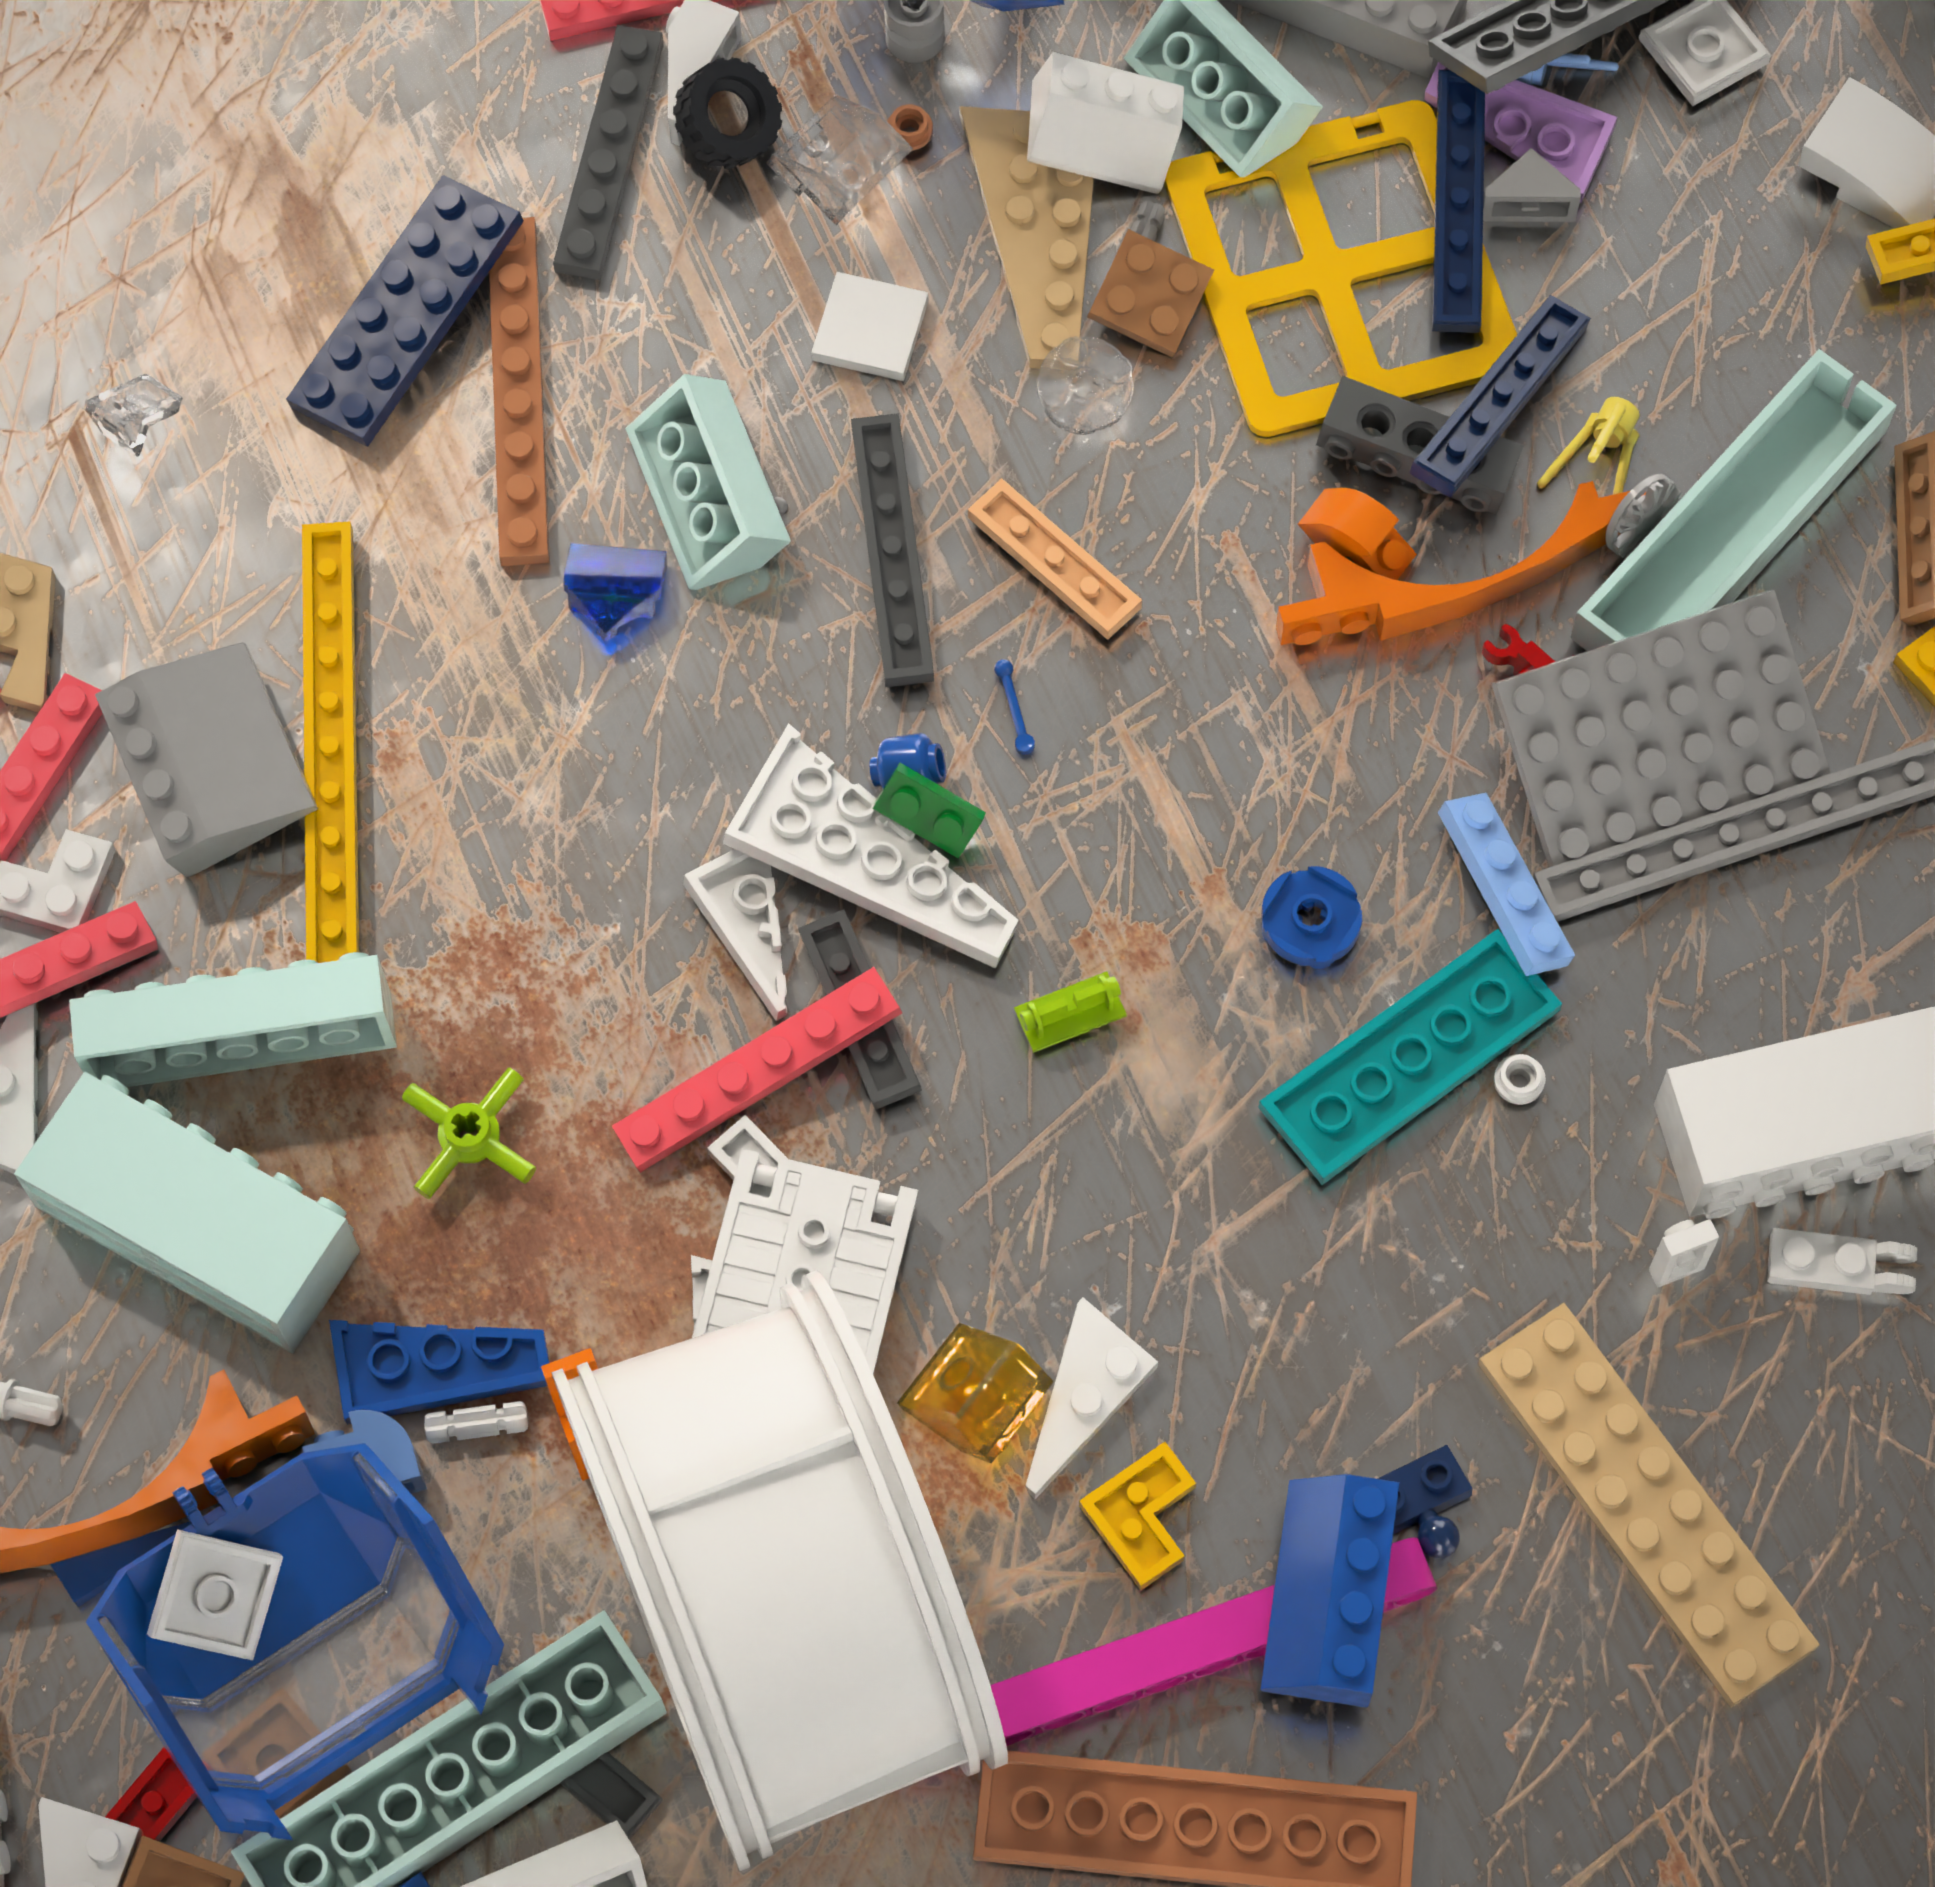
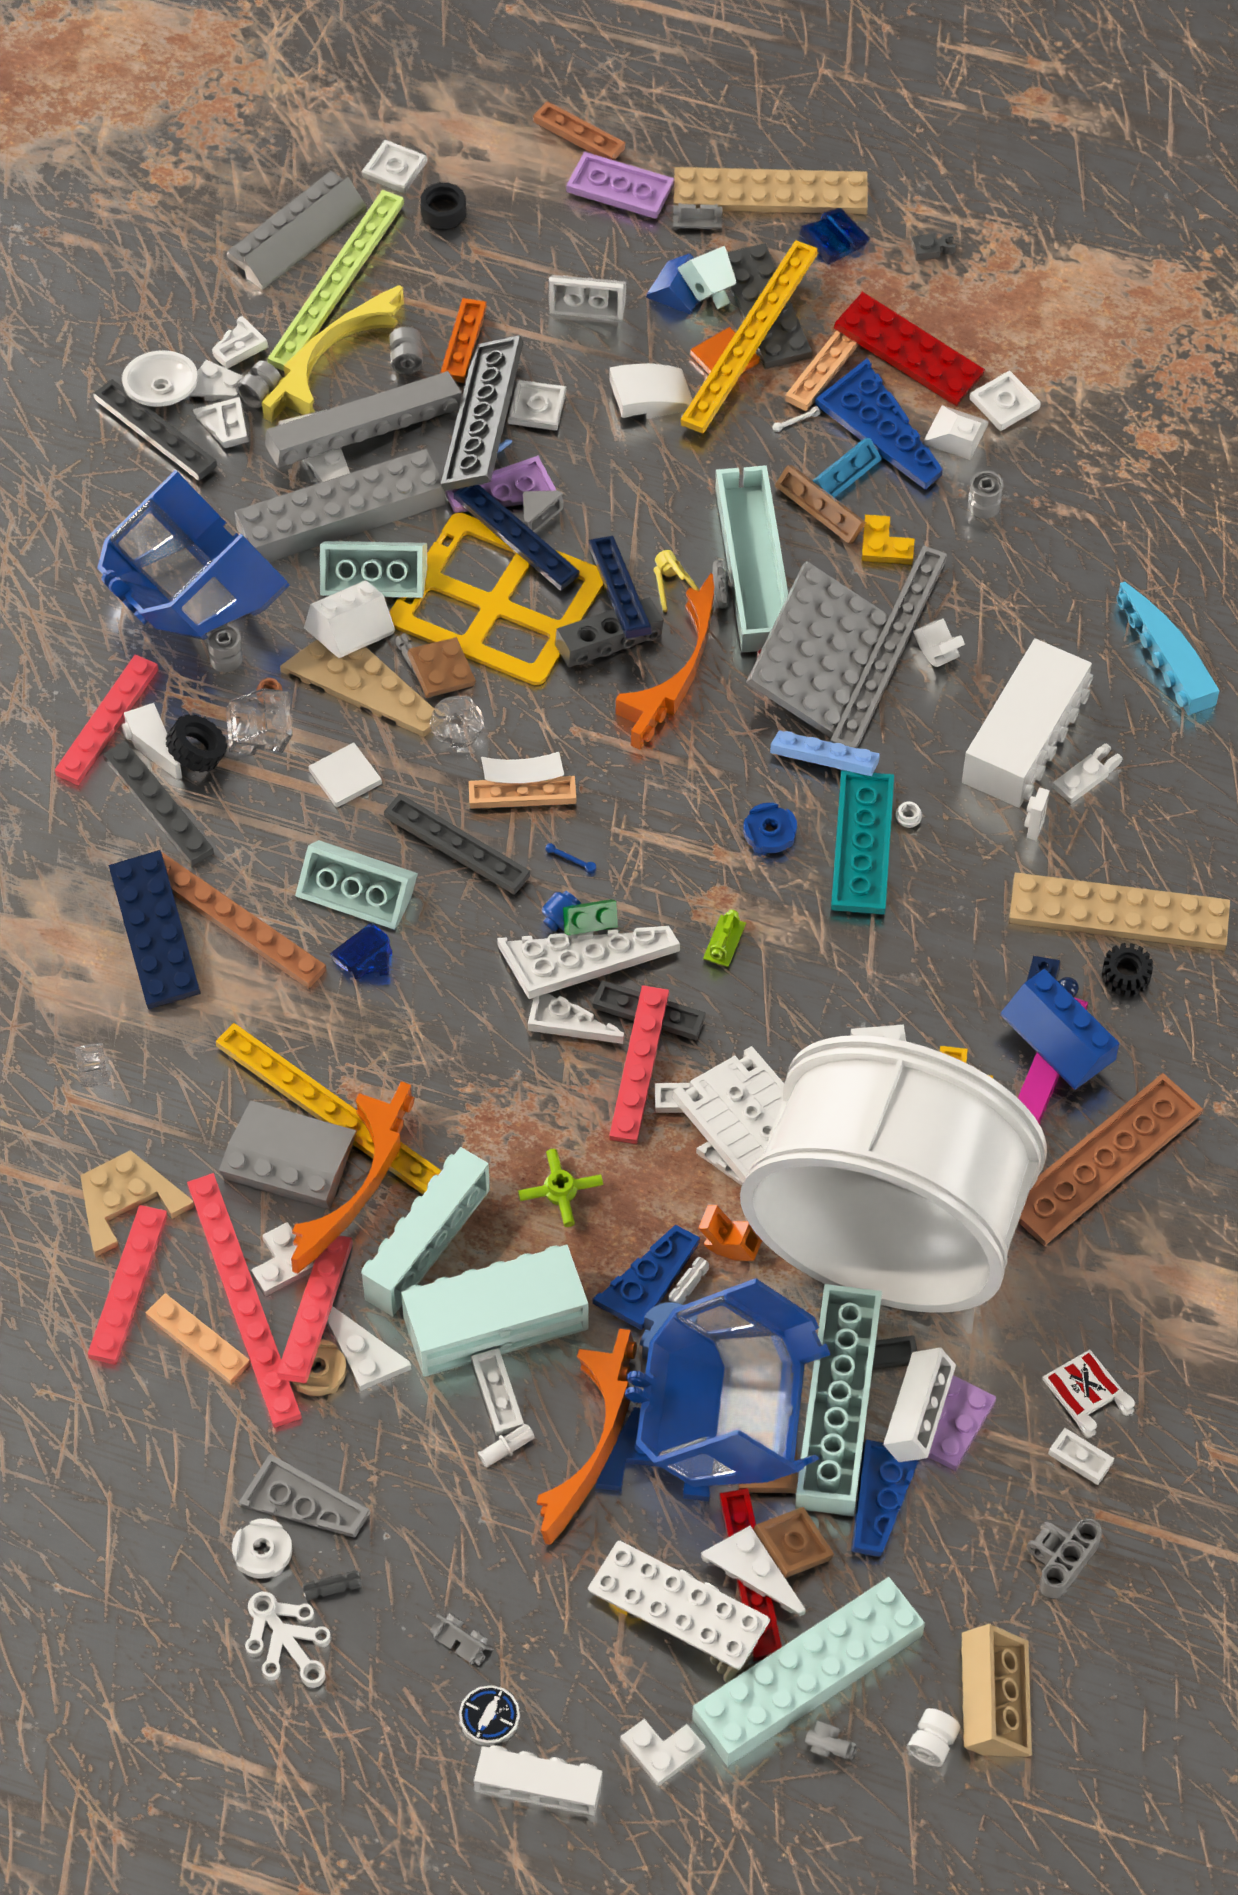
camera: 50 degrees left, 10 degrees down
white tile [147,1529,283,1661] -> none
orange brick [1298,488,1417,580] -> none
red plate [1482,624,1556,675] -> none
none -> orange slope [291,1081,415,1274]
none -> white plate [471,1348,524,1436]
none -> white sticker [481,752,564,783]
none -> white brick [913,618,965,667]
none -> black tyre [1102,943,1153,996]

